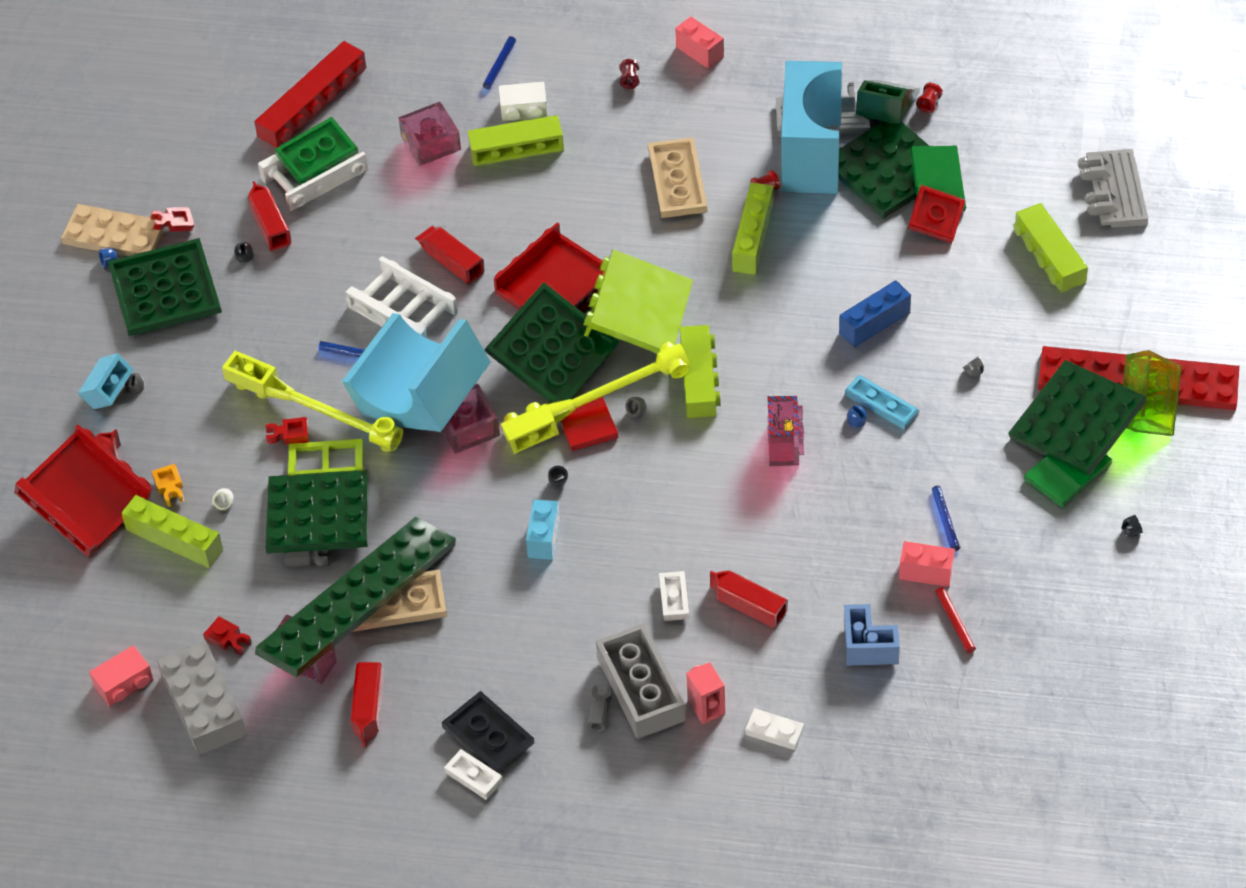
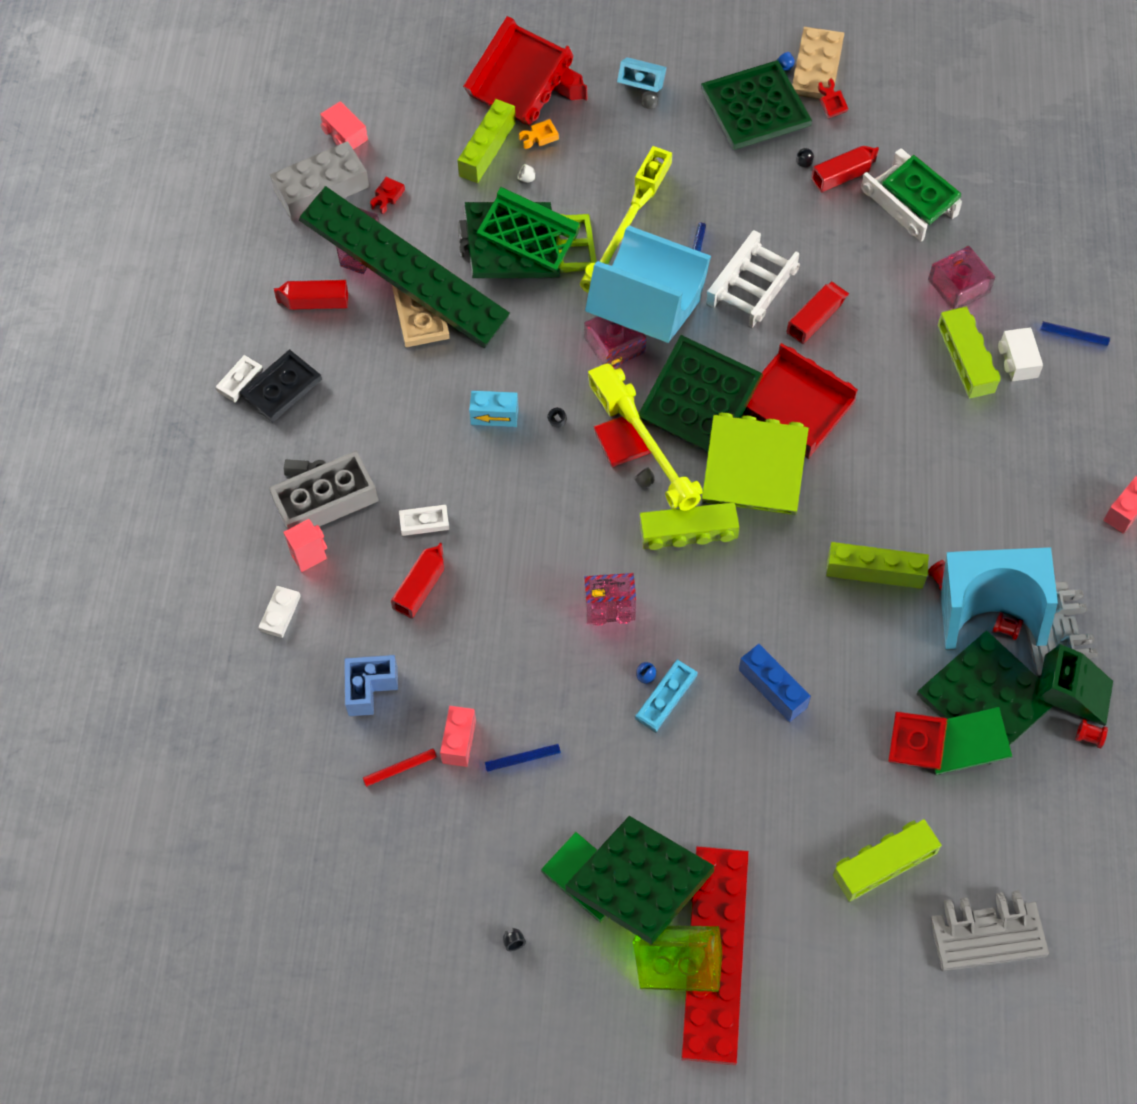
camera: 85 degrees right, 10 degrees up
red brick [254,41,367,148] -> none
red plate [265,417,309,445] -> none
dark red bush [619,59,640,89] -> none
tan plate [648,137,708,218] -> none
dark grey hinge [963,356,984,377] -> none
none -> green fence [477,187,580,272]

